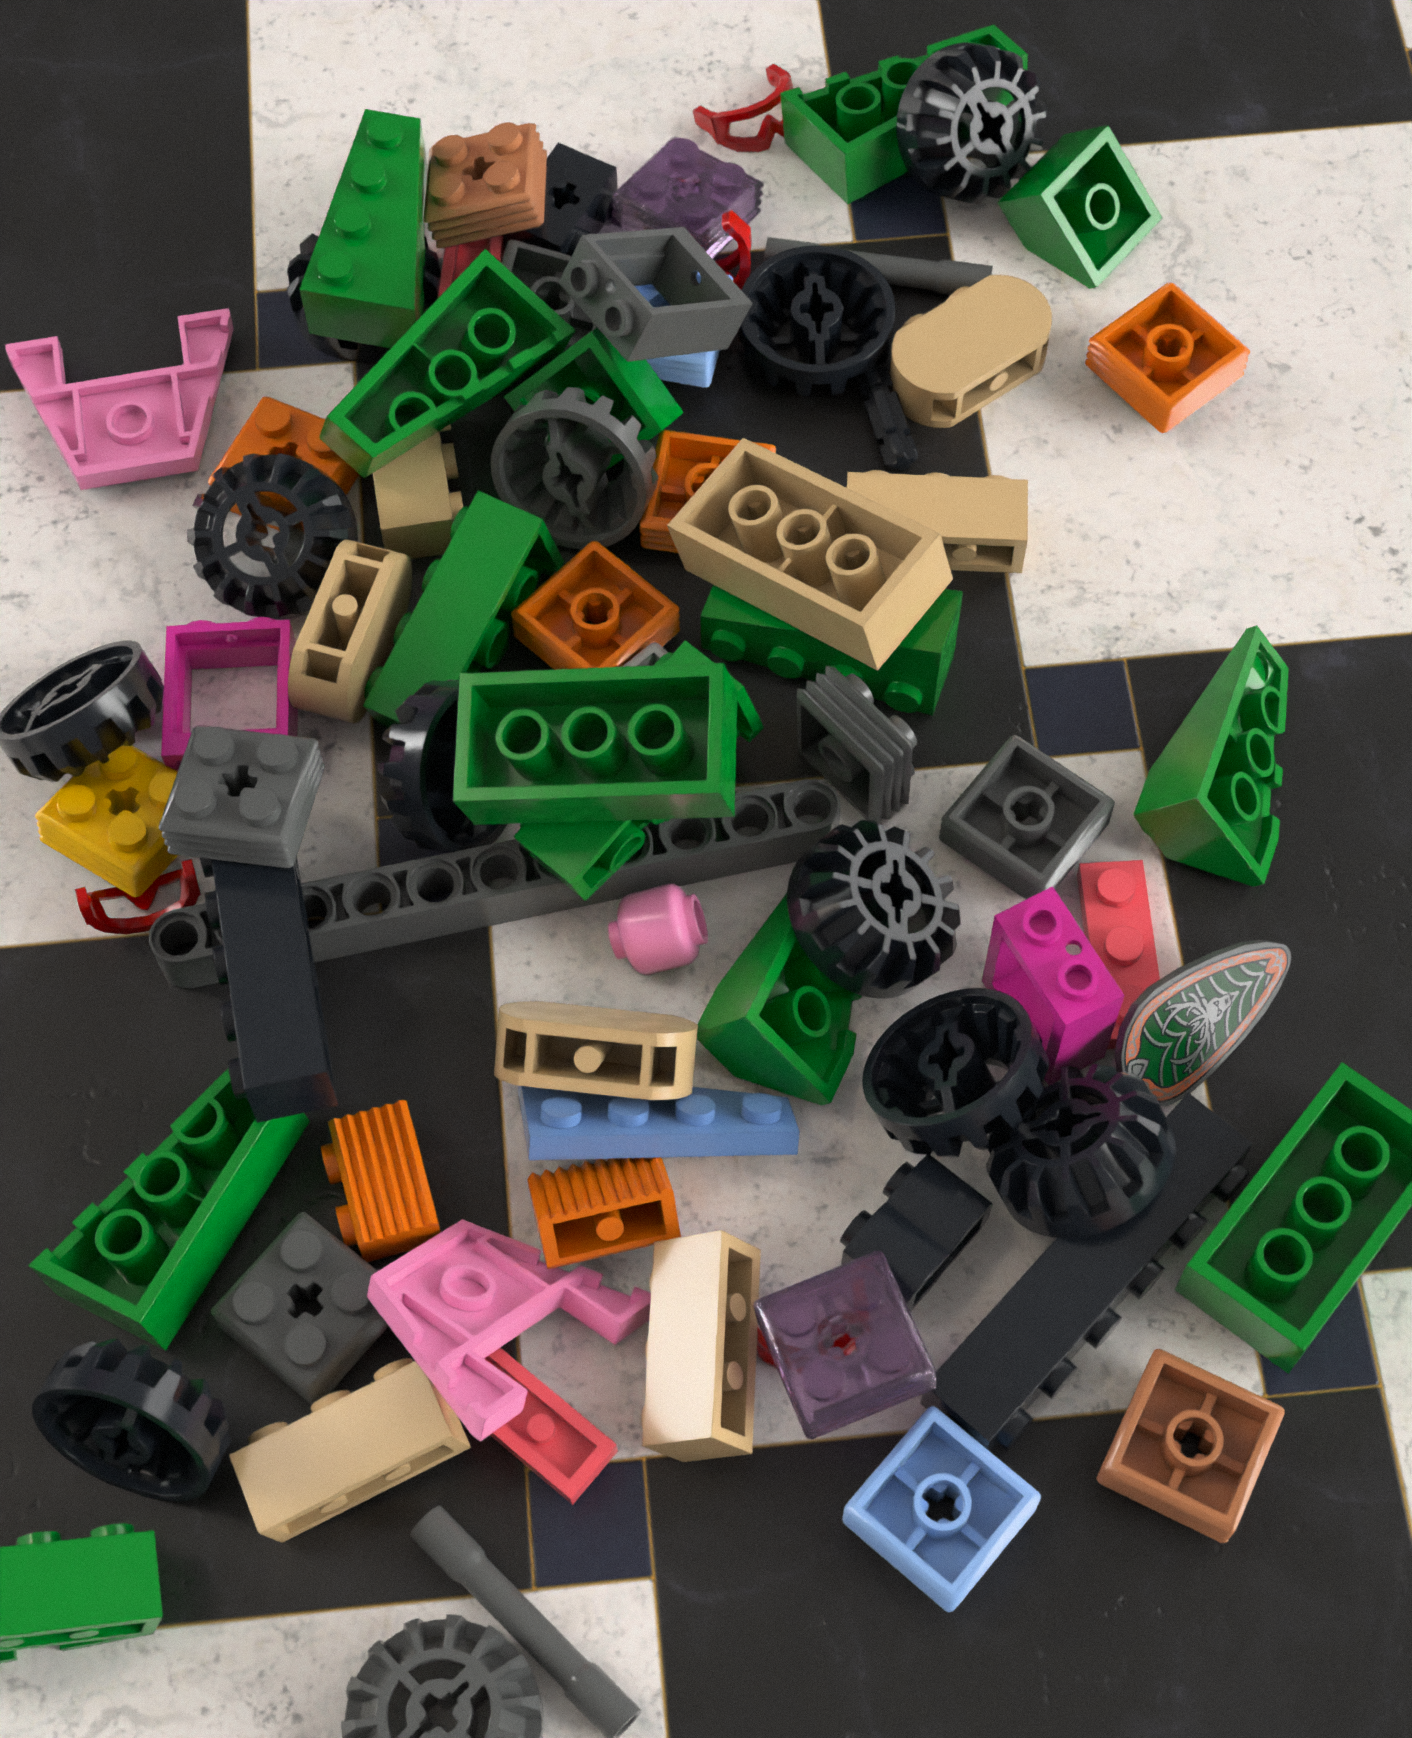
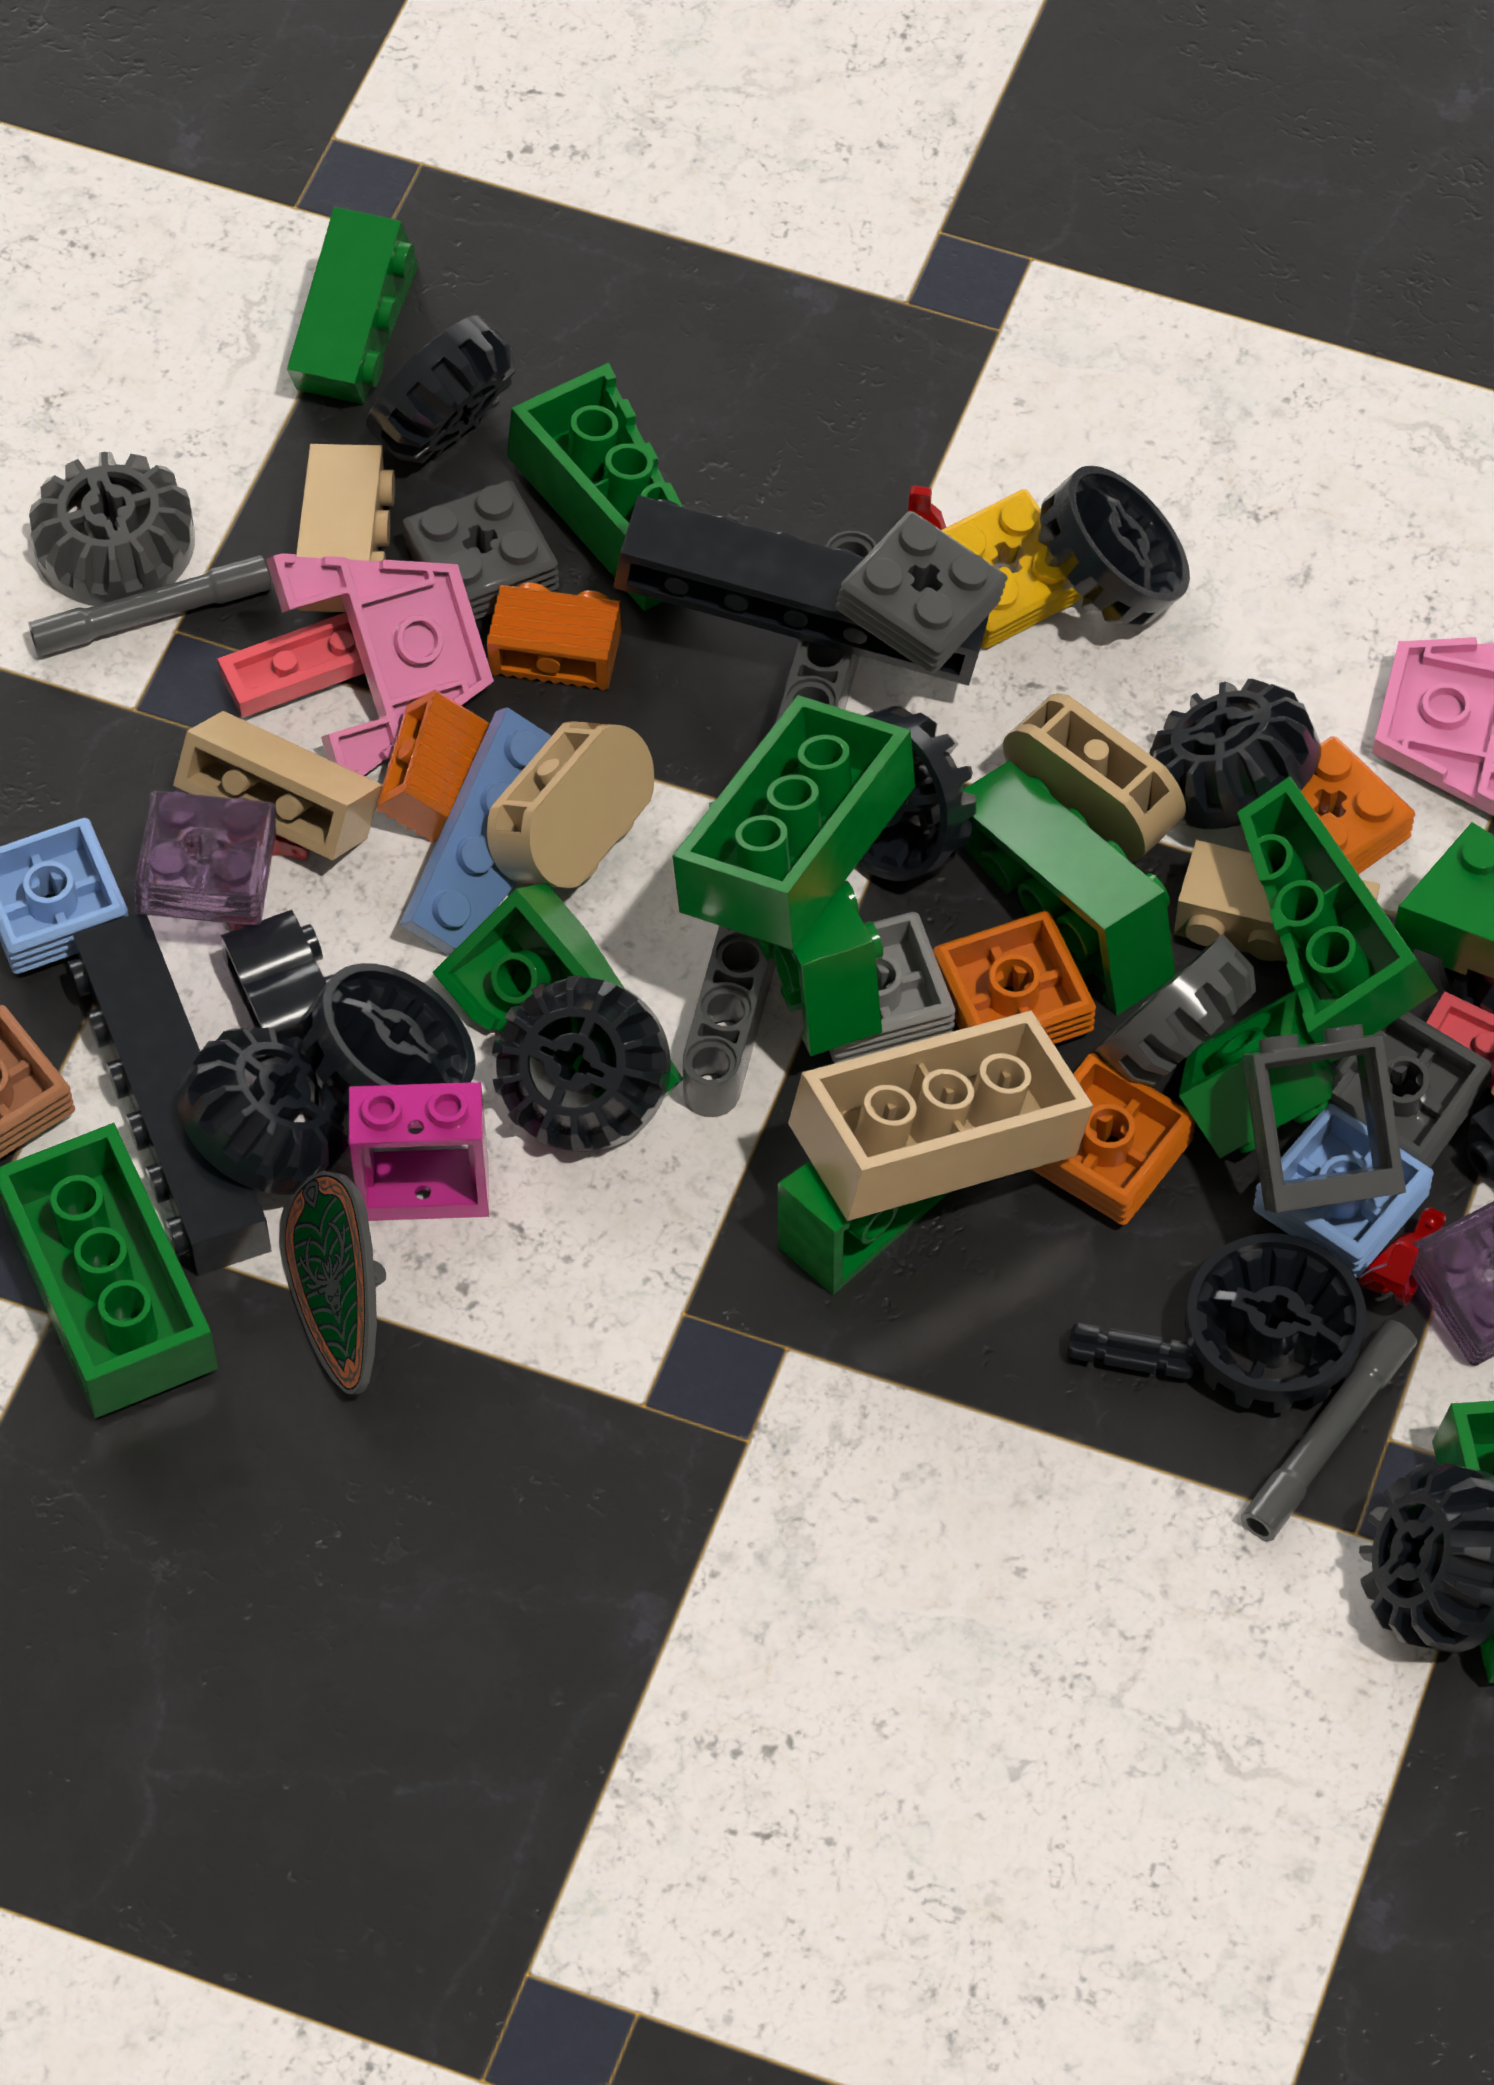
camera: 115 degrees right, 5 degrees down
dark pink window [161,617,298,771] -> none
bright pink head [608,884,708,975] -> none
dark grey brick [797,666,917,824] -> none
tan brick [847,470,1028,573] -> none
tan brick [890,275,1052,428] -> none
dark grey brick [939,735,1115,899] -> none
green slope [997,125,1163,289] -> none
coral plate [1077,860,1160,1049] -> none
orange brick [1085,282,1250,433] -> none
green wedge [1133,625,1289,887] -> none

